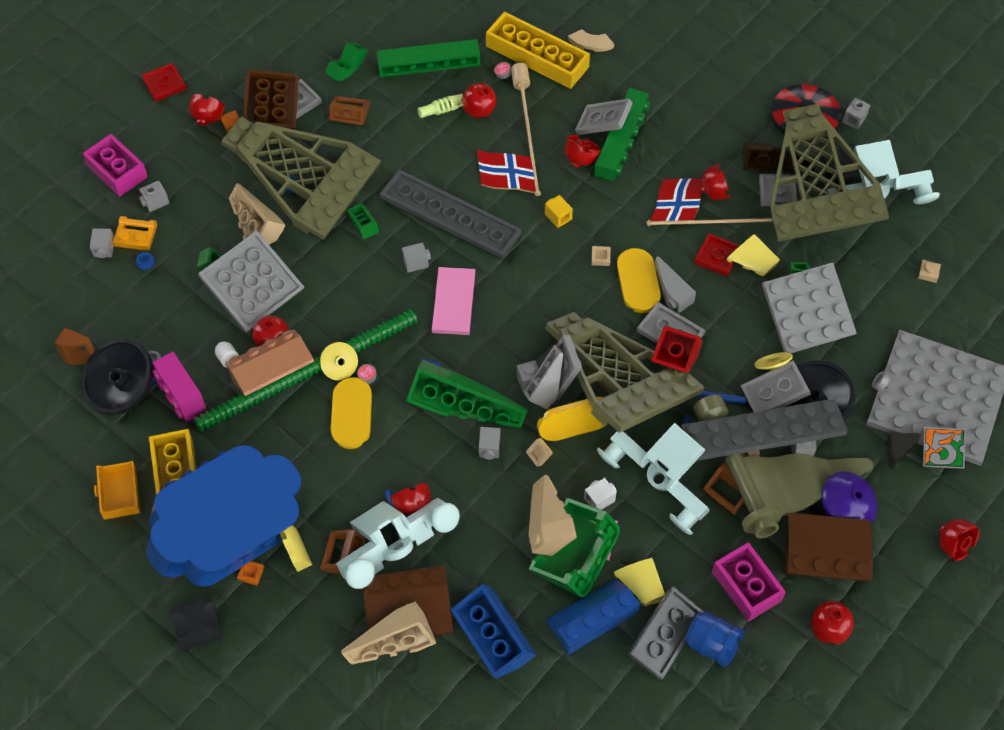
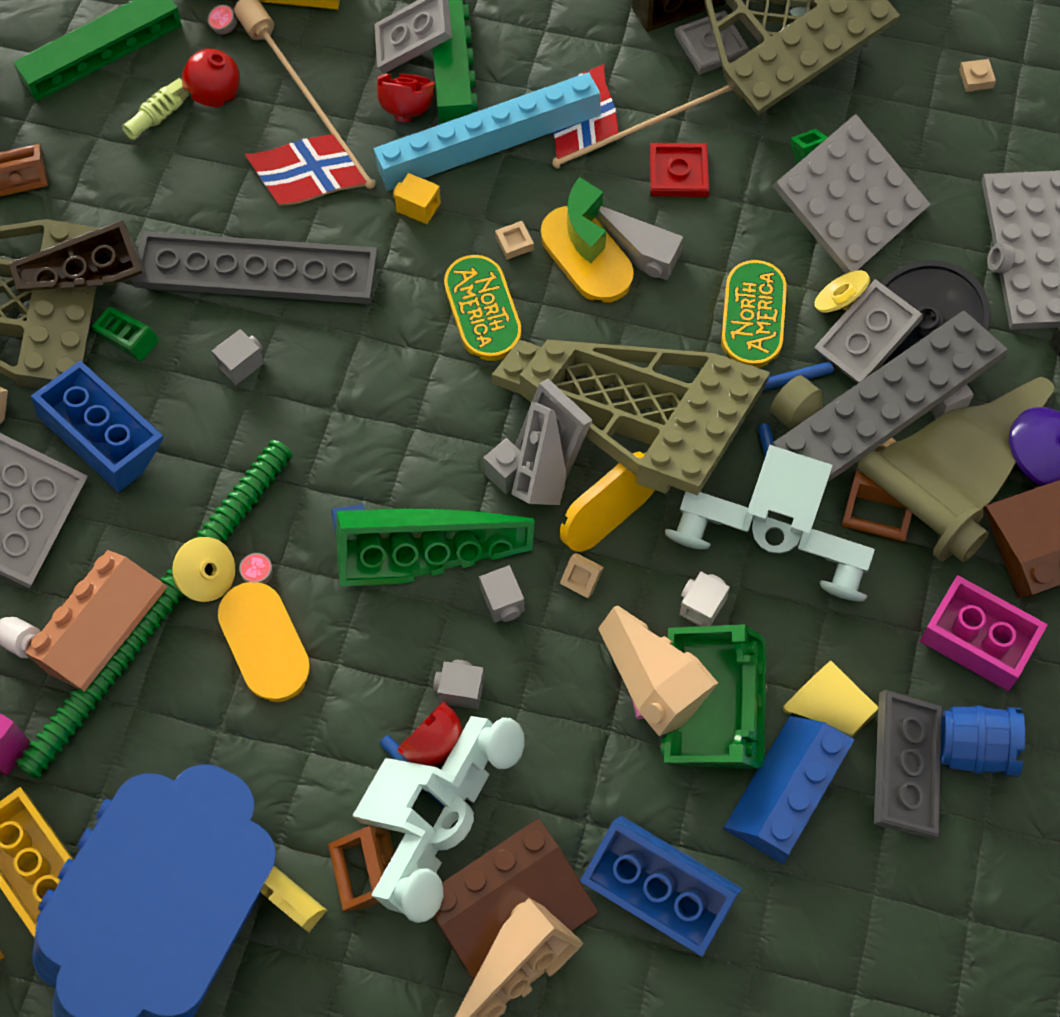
camera: 25 degrees left, 5 degrees up
orange tile [237,561,264,585] -> none
red cylinder [252,316,289,347] -> none
bright pink tile [432,267,475,335] -> none
light grey plate [637,302,705,344] -> none
red slope [651,325,703,374] -> none
red cylinder [699,163,731,201] -> none
light yellow slope [726,234,780,276] -> none
none -> dark brown wedge [8,220,143,292]
none -> blue slope [31,360,164,493]
none -> medium azure brick [373,72,601,191]
none -> light grey brick [433,660,484,710]
none -> tile [444,255,521,361]
none -> green brick [567,177,606,263]
none -> tile [721,260,787,368]

